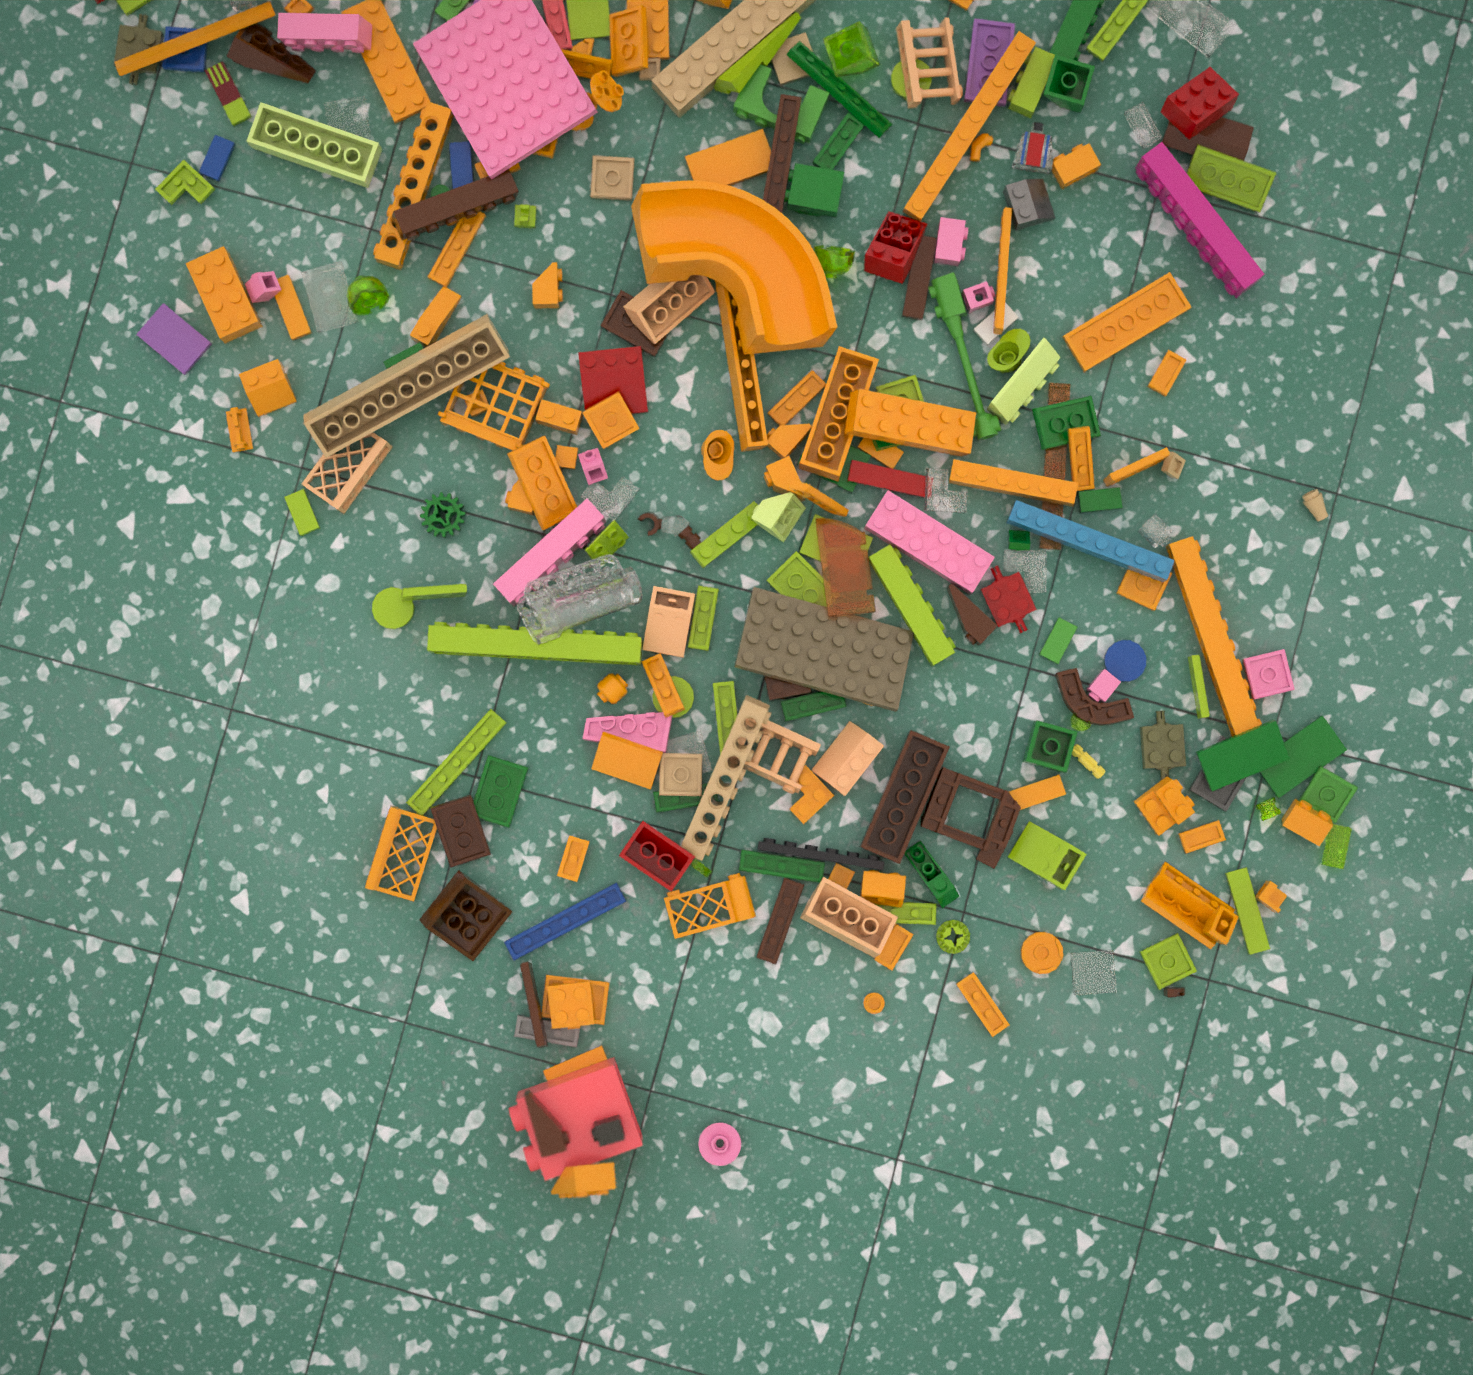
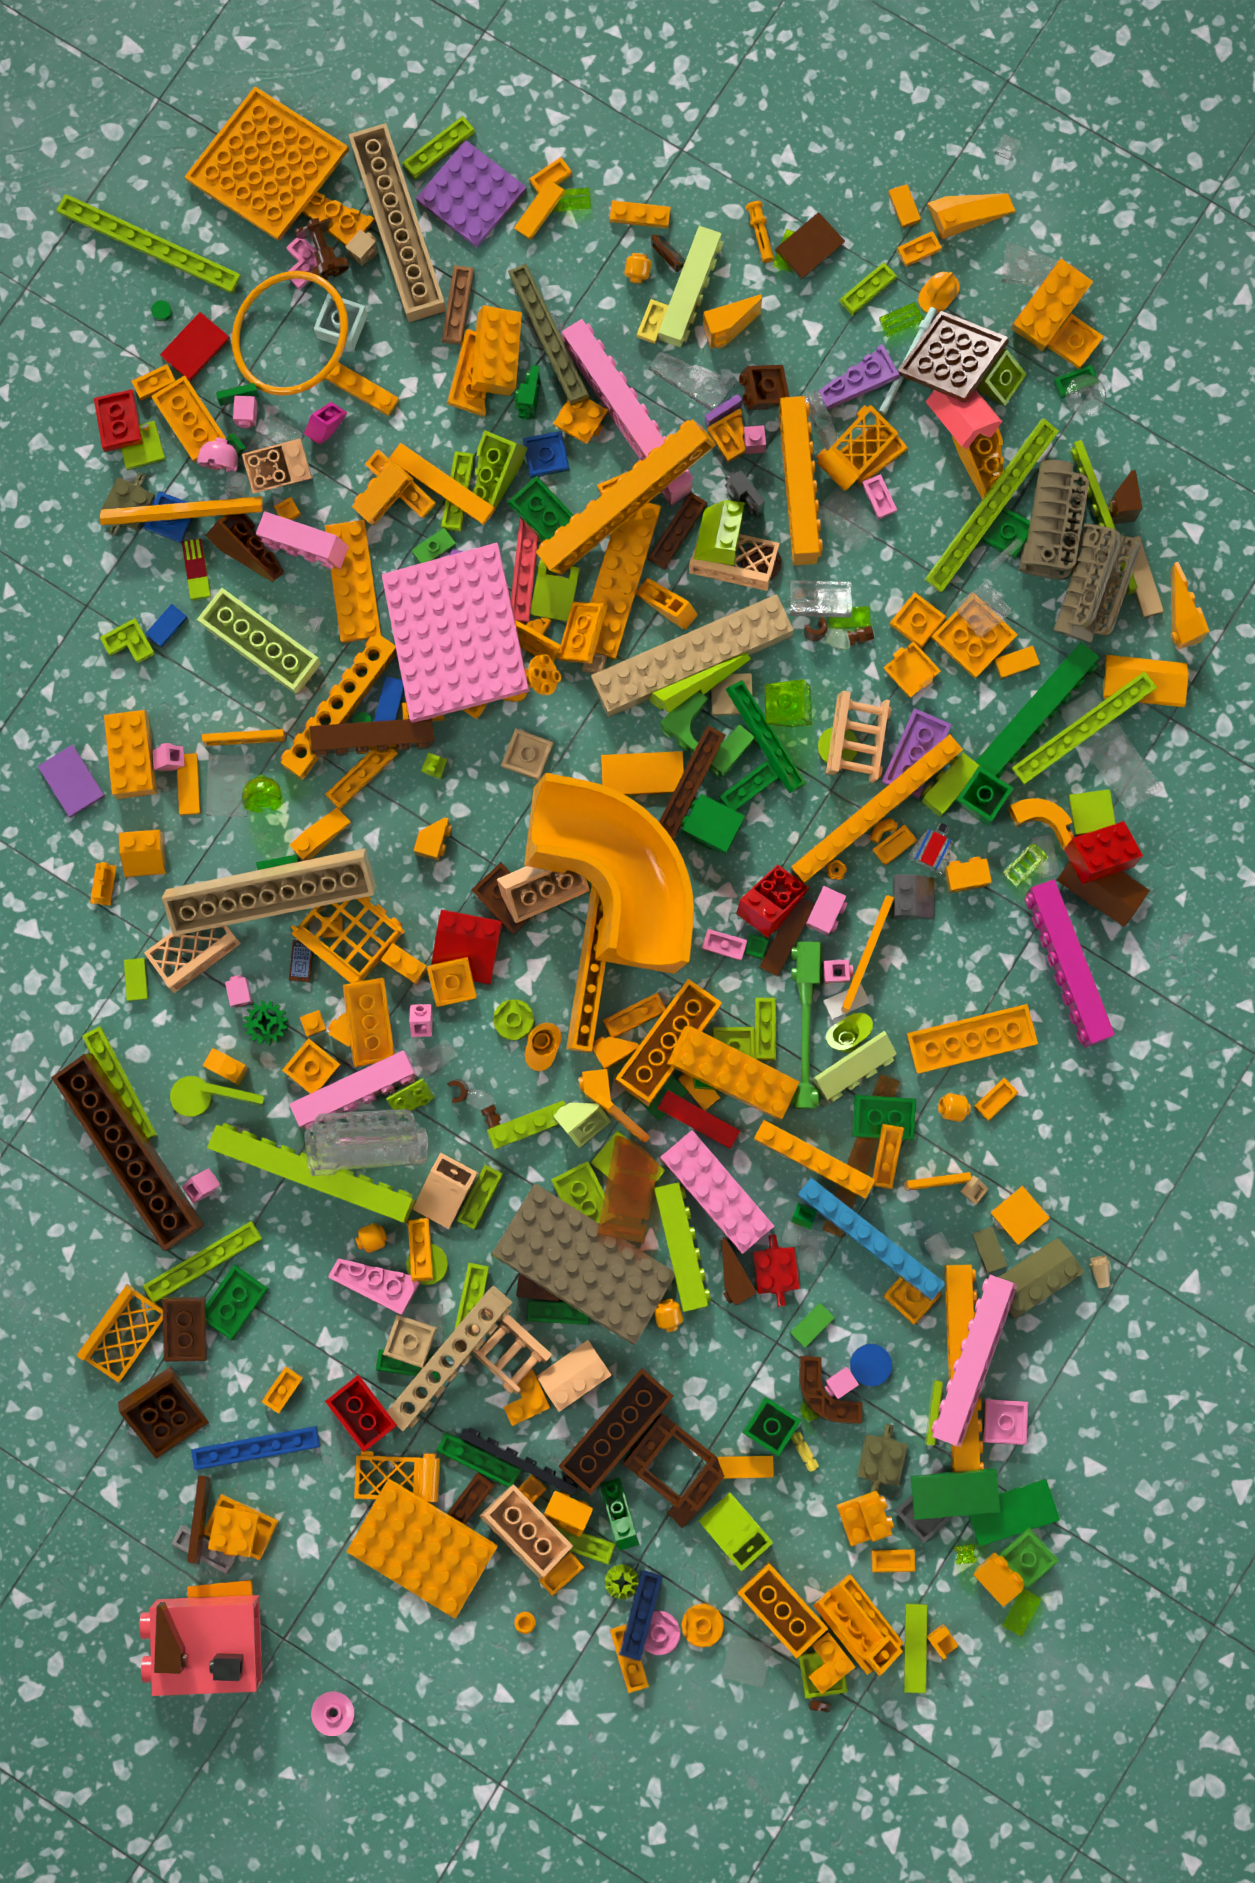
camera: 25 degrees right, 5 degrees down
light orange slope [551,1162,616,1198] -> none
light orange tile [555,445,578,470] -> none
light orange tile [591,731,663,790] -> none
clear neon green tile [691,859,712,877] -> none
clear neon green cylinder [814,245,855,279] -> none
clear plate [924,468,967,513] -> none
green tile [1078,487,1123,513] -> none
lime tile [1186,144,1276,213] -> none
none -> reddish brown brick [51,1054,205,1251]
none -> lime tile [82,1026,157,1139]
none -> bright pink brick [182,1168,220,1204]
none -> light orange tile [202,729,286,746]
none -> light orange slope [203,1048,249,1085]
none -> bright pink brick [225,975,254,1008]
none -> light orange plate [282,1038,341,1094]
none -> tile [289,940,313,983]
none -> light orange plate [300,1010,327,1037]
none -> light orange plate [346,1479,498,1619]
none -> lime tile [493,999,534,1041]
none -> dark blue plate [618,1570,663,1661]
none -> bright pink tile [644,1611,680,1655]
none -> light orange head [654,1299,683,1332]
none -> bright pink plate [702,929,747,961]
none -> light orange brick [737,1562,828,1659]
none -> green tile [744,934,769,960]
none -> lime tile [755,998,776,1060]
none -> light orange plate [808,1632,855,1694]
none -> light orange plate [826,860,847,880]
none -> light orange tile [872,825,918,866]
none -> bright pink brick [932,1275,1018,1447]
none -> light orange head [938,1093,971,1122]
none -> olive tile [972,1226,1007,1273]
none -> light orange tile [990,1186,1050,1245]
none -> olive slope [998,1238,1085,1319]
none -> clear neon green slope [1003,843,1048,888]
none -> light orange arch [1008,798,1074,851]
none -> lime tile [1068,789,1115,836]

